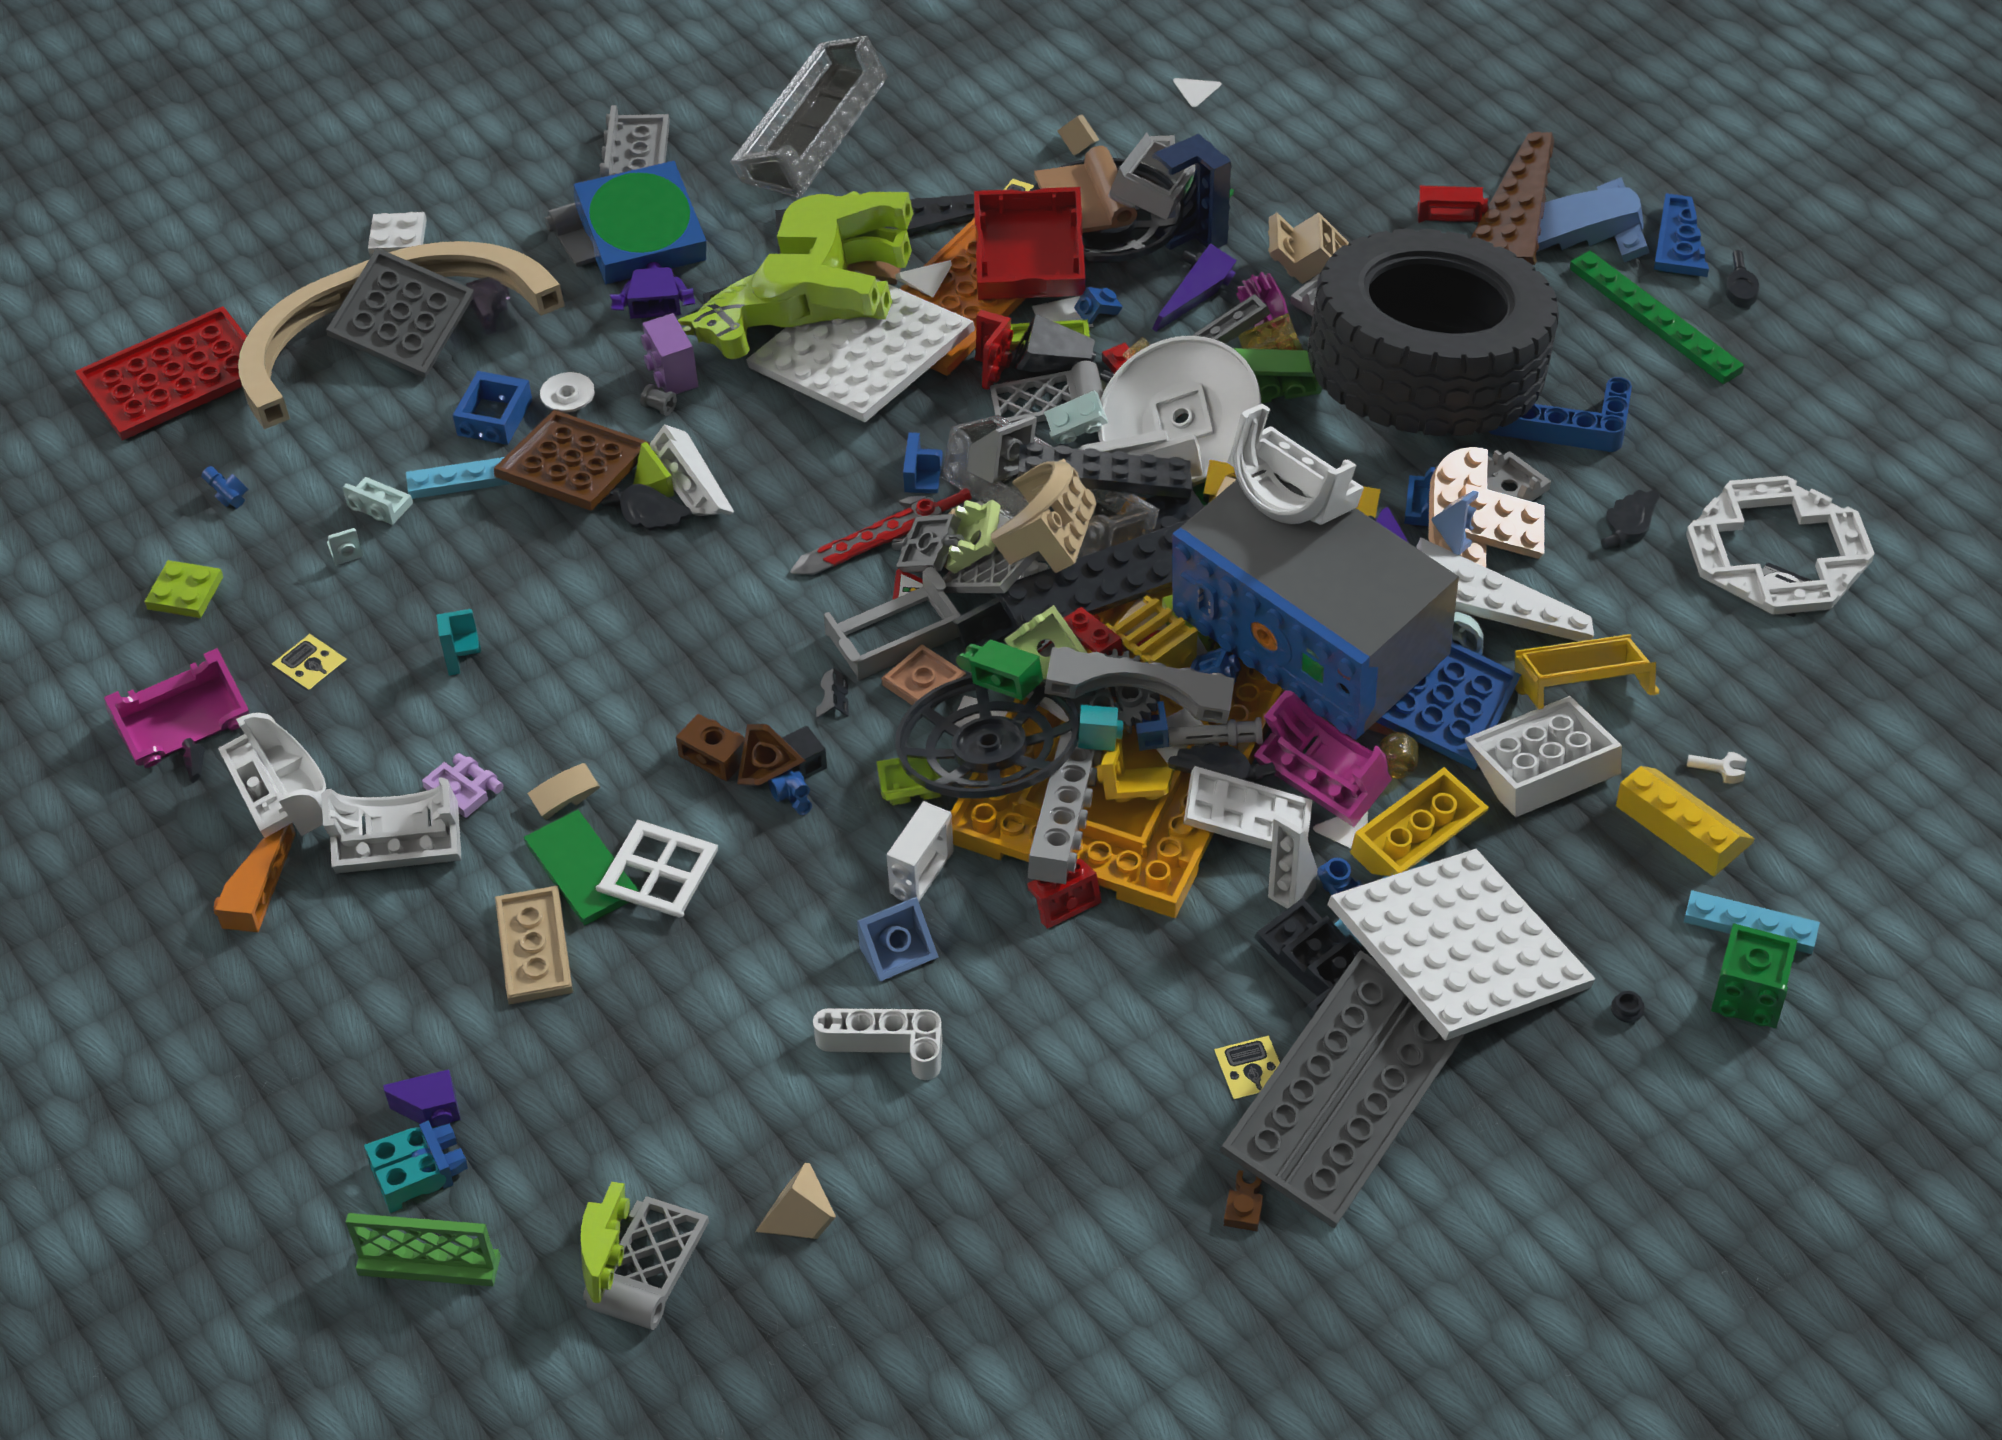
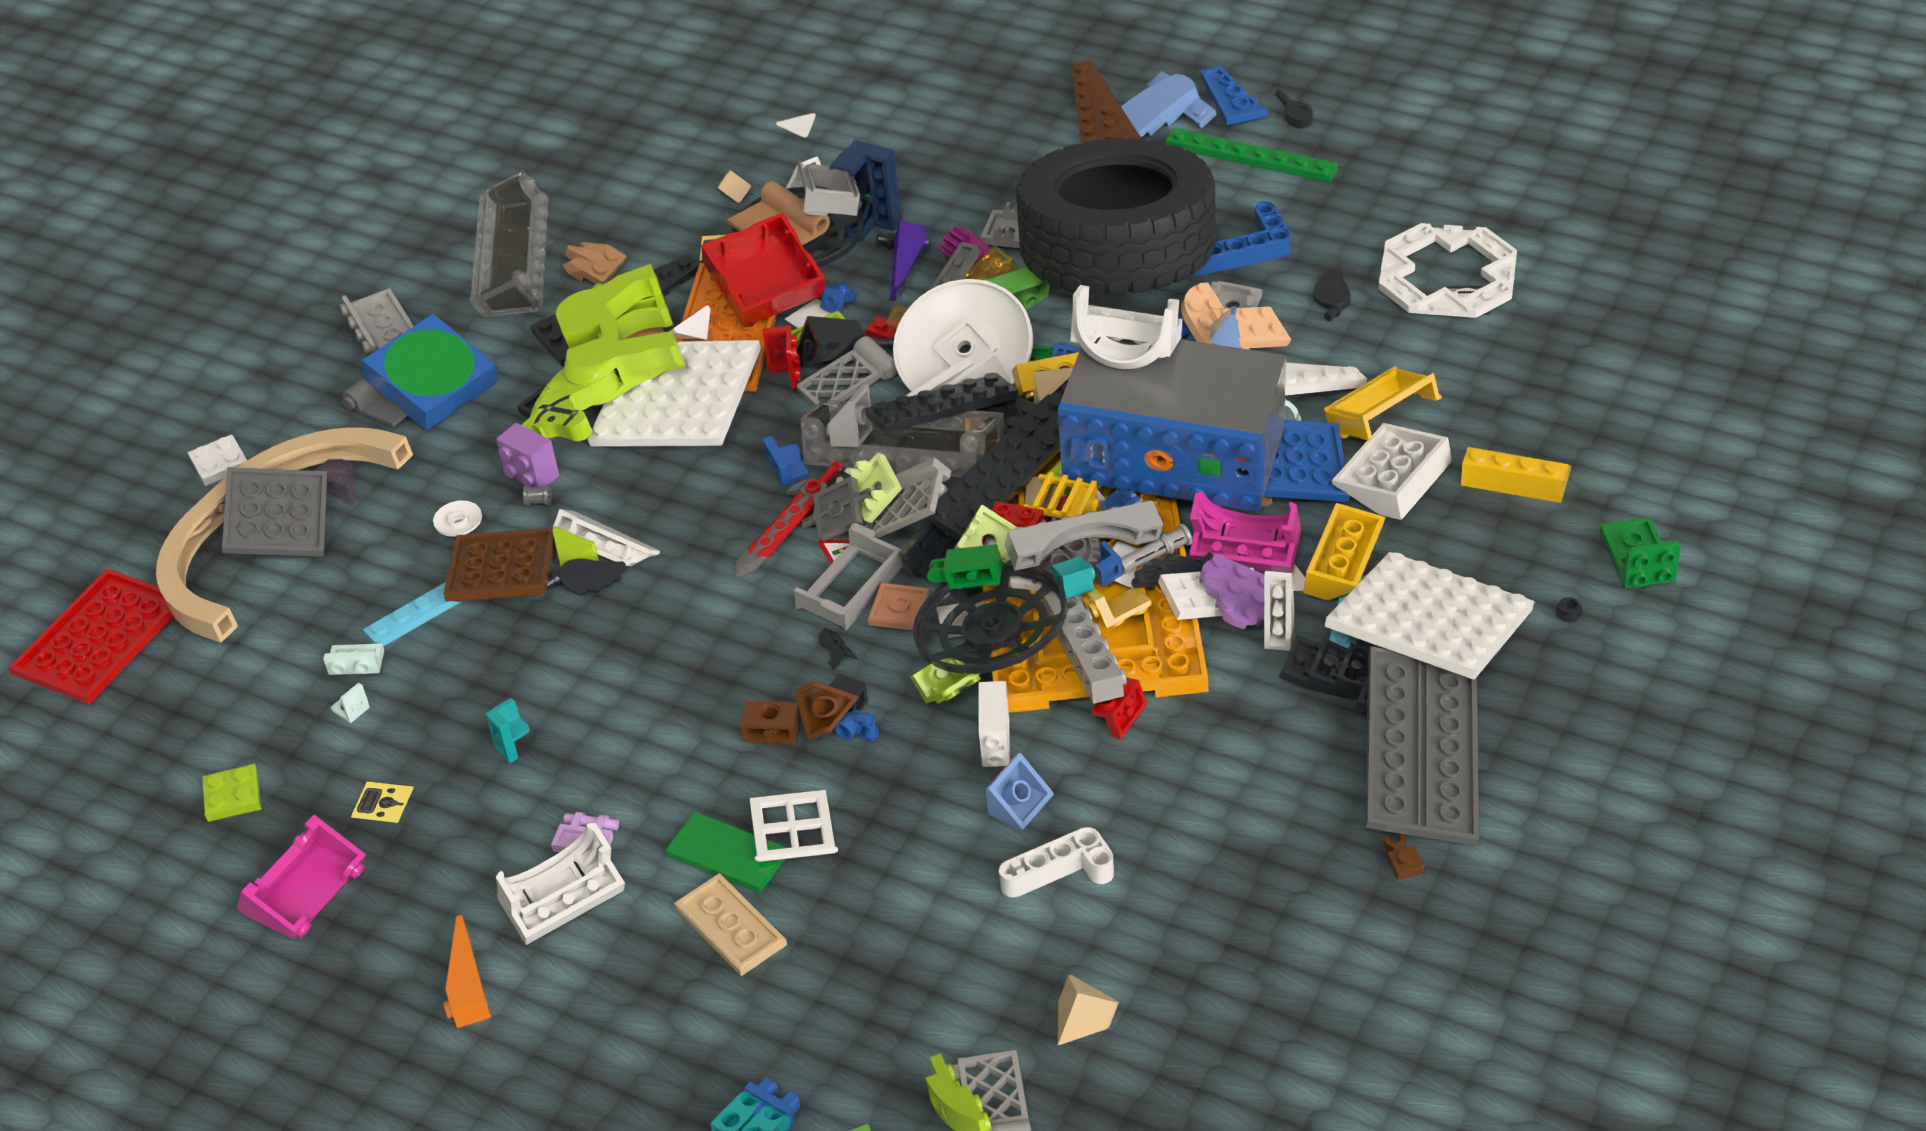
camera: 25 degrees left, 5 degrees down
black bar [182,738,205,783] -> none
blue plate [201,466,249,509] -> none
white piece [218,713,326,838] -> none
dark purple slope [383,1069,461,1127] -> none
blue window [453,371,532,445] -> none
tan slope [527,763,601,820] -> none
dark purple torso [610,262,696,319] -> none
tan piece [991,459,1096,573] -> none
light aqua bracket [1044,390,1108,444] -> none
sticker [1214,1036,1280,1099] -> none
tan bracket [1268,213,1349,284] -> none
blue plate [1317,858,1364,895] -> none
clear yellow head [1379,732,1418,779] -> none
red window [1418,185,1488,224] -> none
medium azure plate [1684,890,1820,954] -> none
white bar [1687,752,1747,784] -> none
none -> medium nougat plate [563,242,627,284]
none -> medium lavender plate [1199,554,1264,629]

